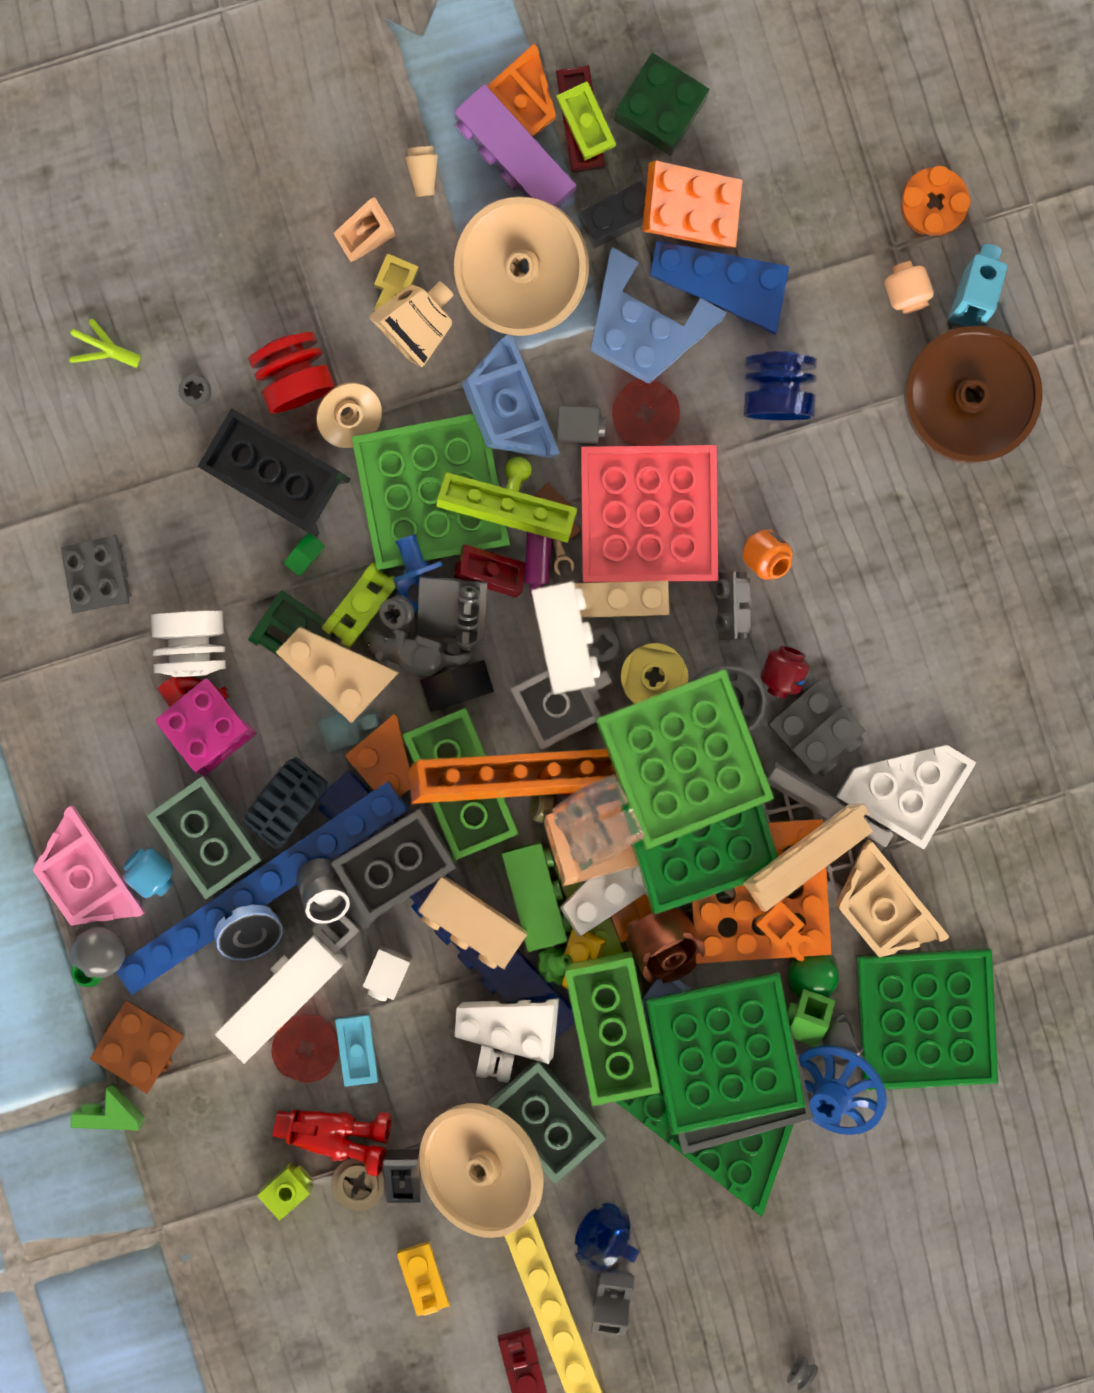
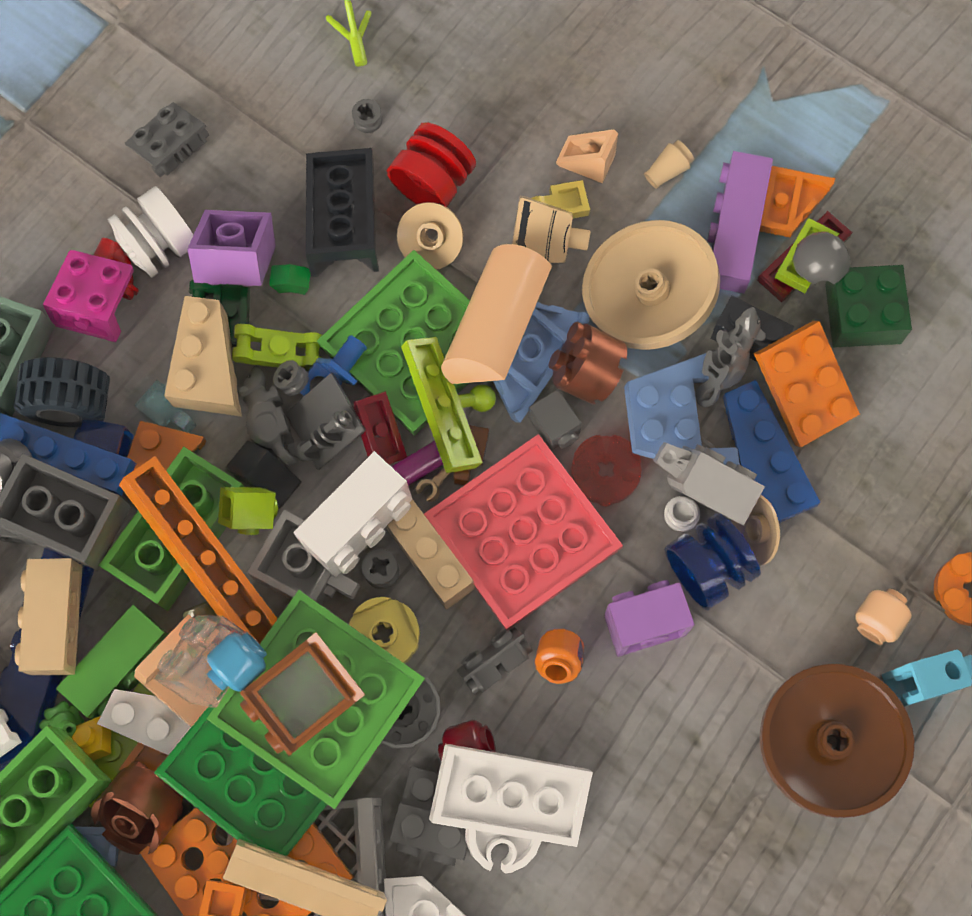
camera: 65 degrees right, 15 degrees down
none -> medium lavender brick [187,210,276,287]
none -> dark azure head [207,632,267,692]
none -> lime brick [218,487,278,535]
none -> window [240,632,365,756]
none -> white plate [429,743,593,873]
none -> light nougat brick [441,244,552,384]
none -> copper brick [548,322,627,405]
none -> medium lavender brick [604,580,695,657]
none -> light grey hinge [654,442,765,526]
none -> white plate [664,496,700,532]
none -> dark grey animal [695,307,766,407]
none -> tan dish [731,495,780,566]
none -> dark grey hair [792,232,851,285]

